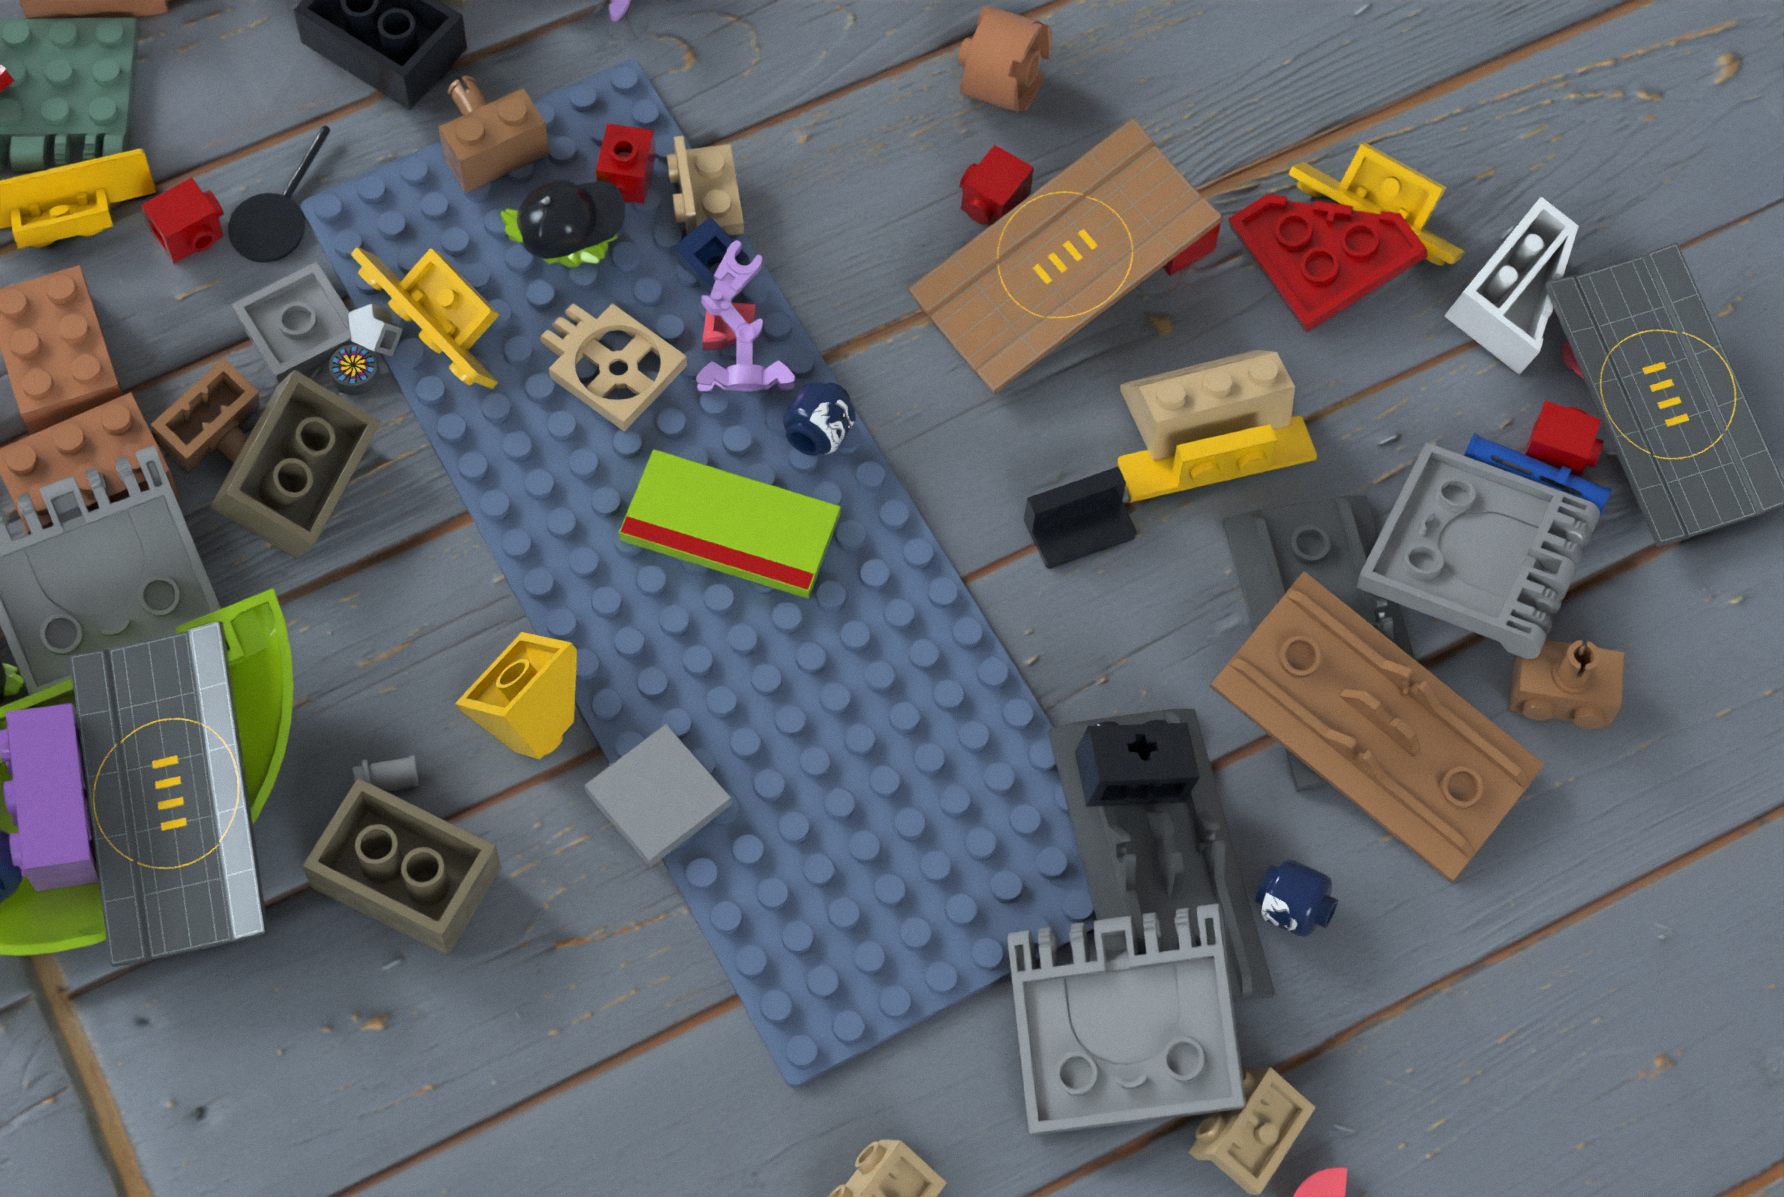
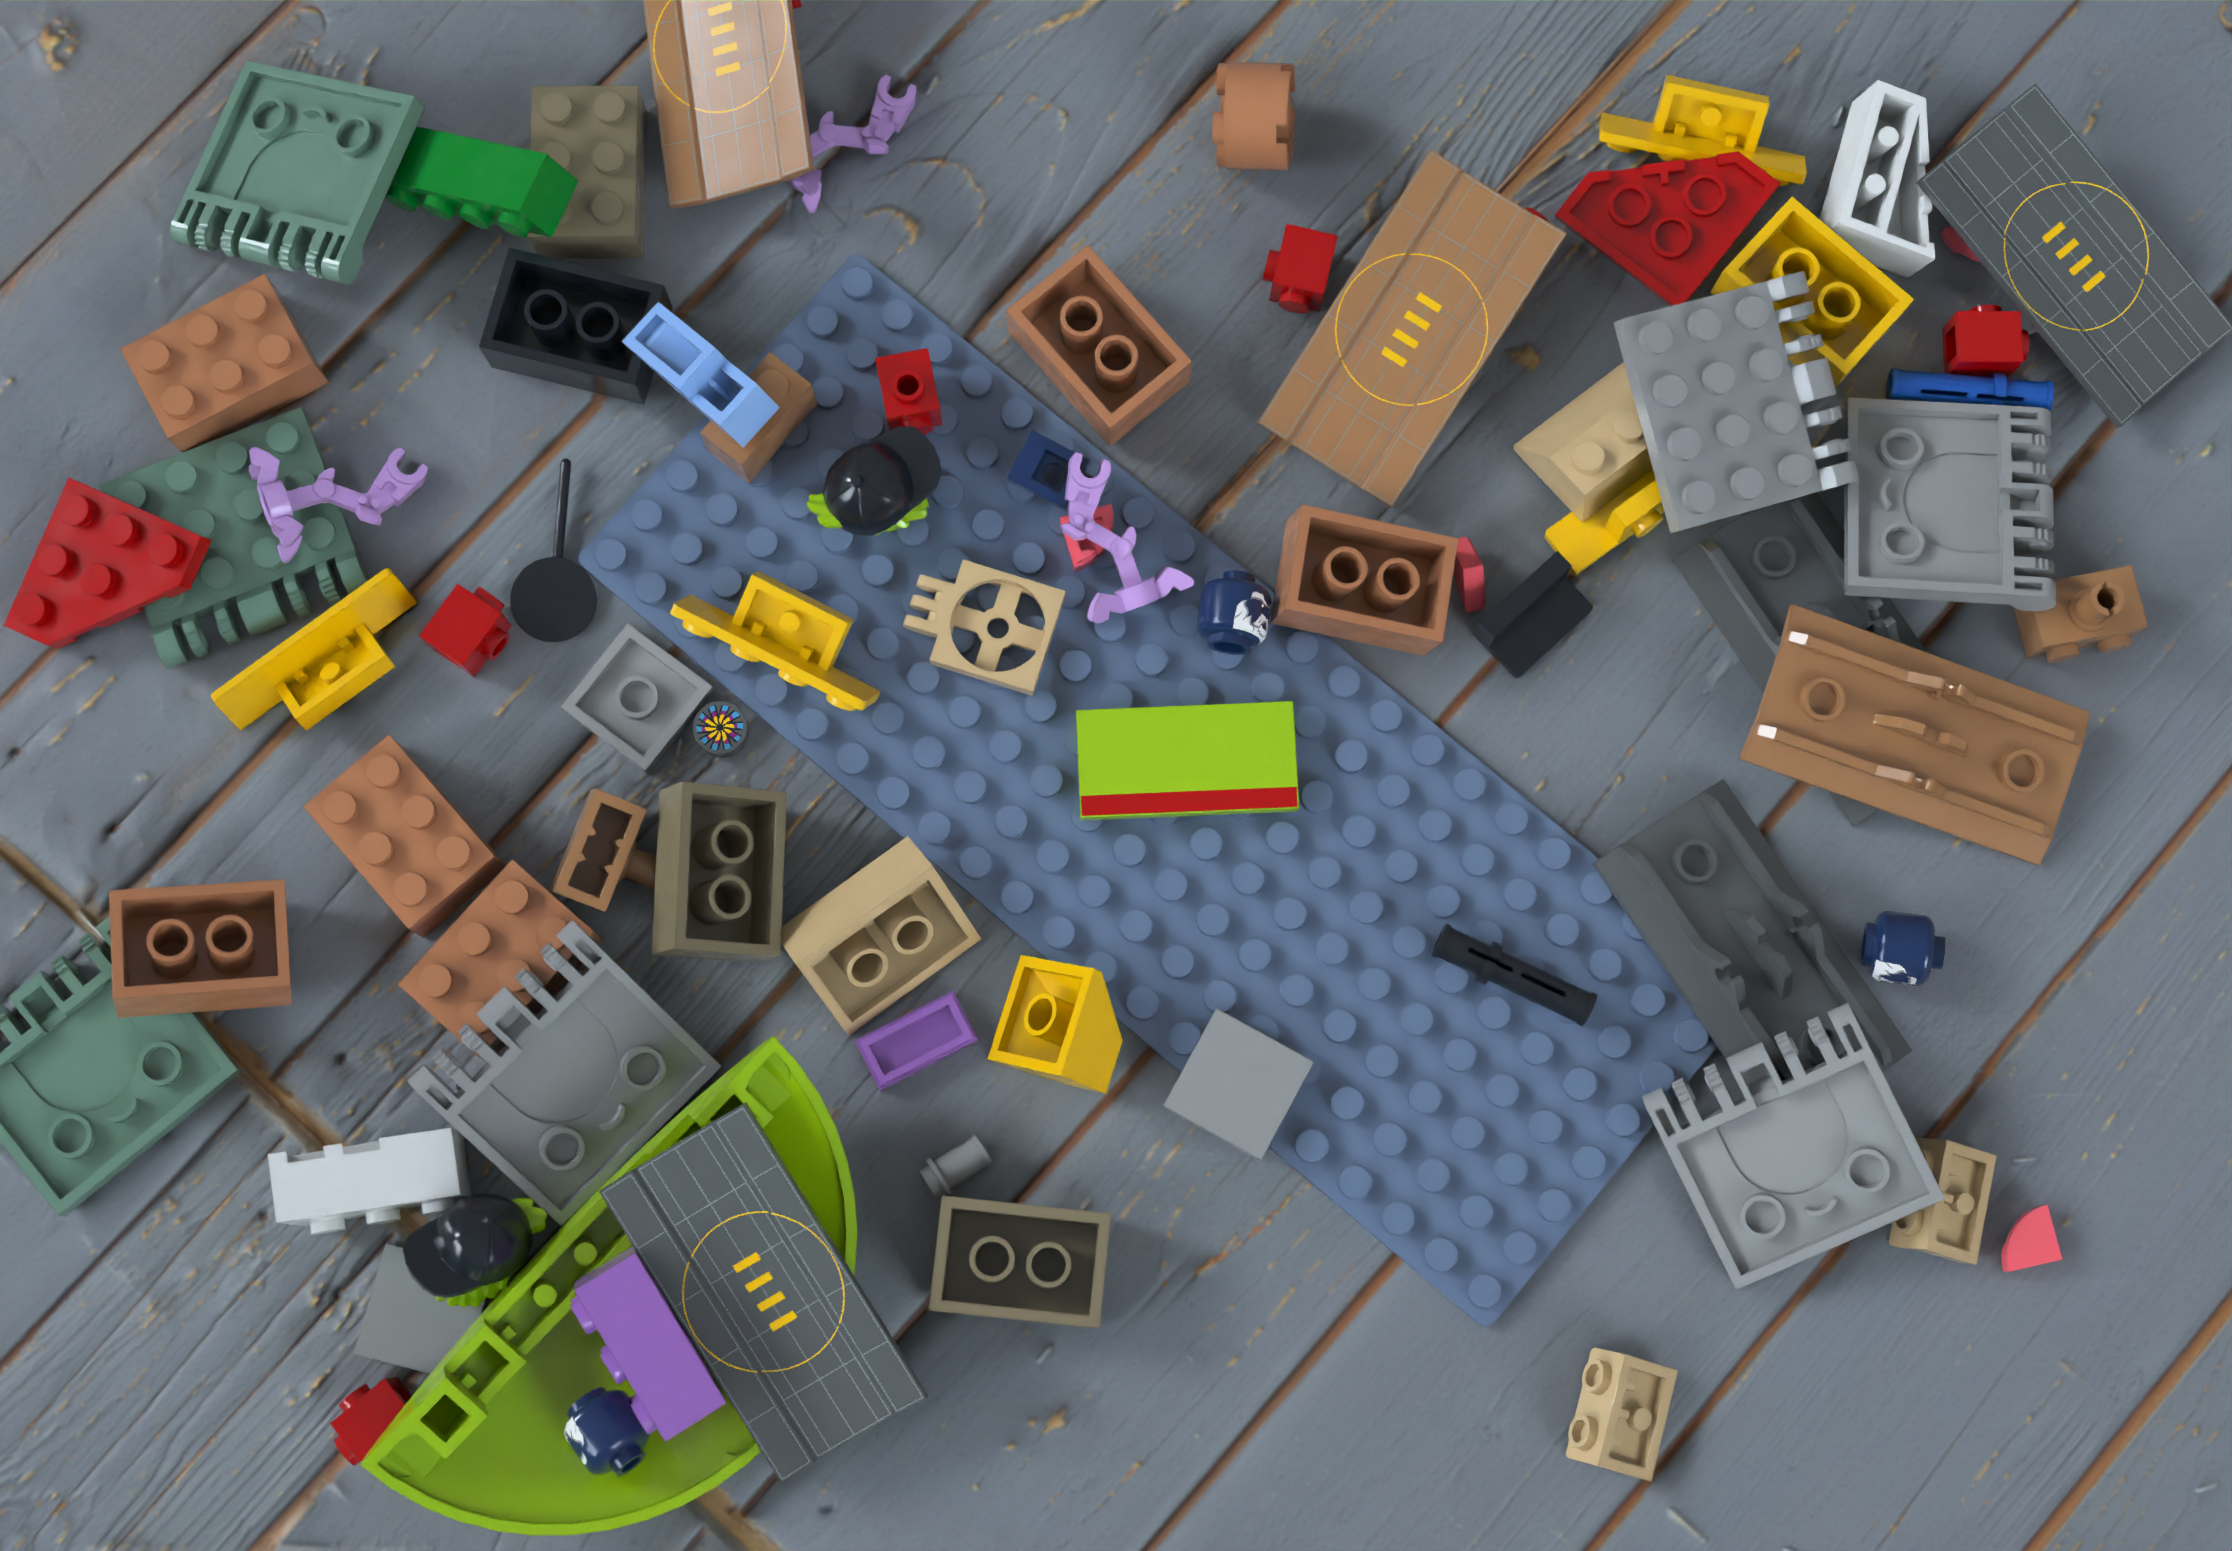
camera: 20 degrees left, 15 degrees up
piece [348,304,403,357] -> none
tan bracket [666,136,744,235] -> none
black brick [1075,720,1200,807] -> none
none -> lavender piece [249,447,428,563]
none -> light blue slope [622,302,780,448]
none -> tan slope [781,836,981,1036]
none -> medium lavender tile [855,991,979,1091]
none -> nougat brick [1006,244,1192,447]
none -> nougat brick [1270,504,1458,656]
none -> black pin [1431,923,1597,1026]
none -> coral tile [1454,536,1486,613]
none -> light grey hinge [1614,271,1860,533]
none -> yellow brick [1710,197,1914,388]

